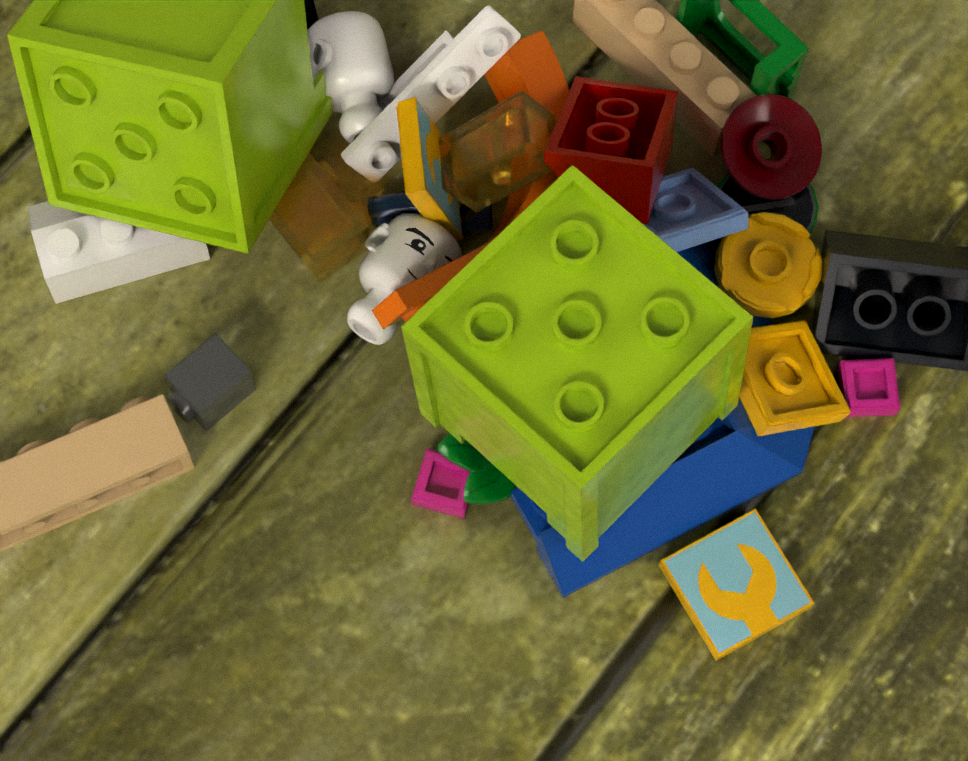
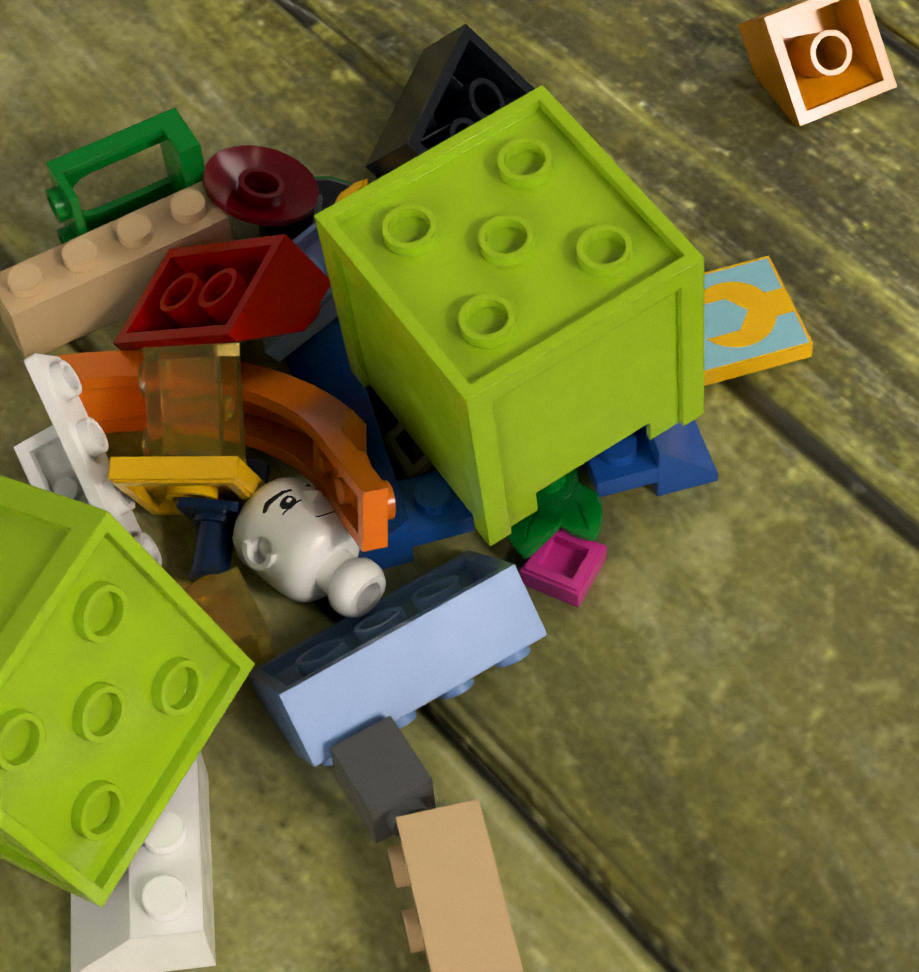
camera: 70 degrees left, 15 degrees down
none -> slope [247,550,547,767]

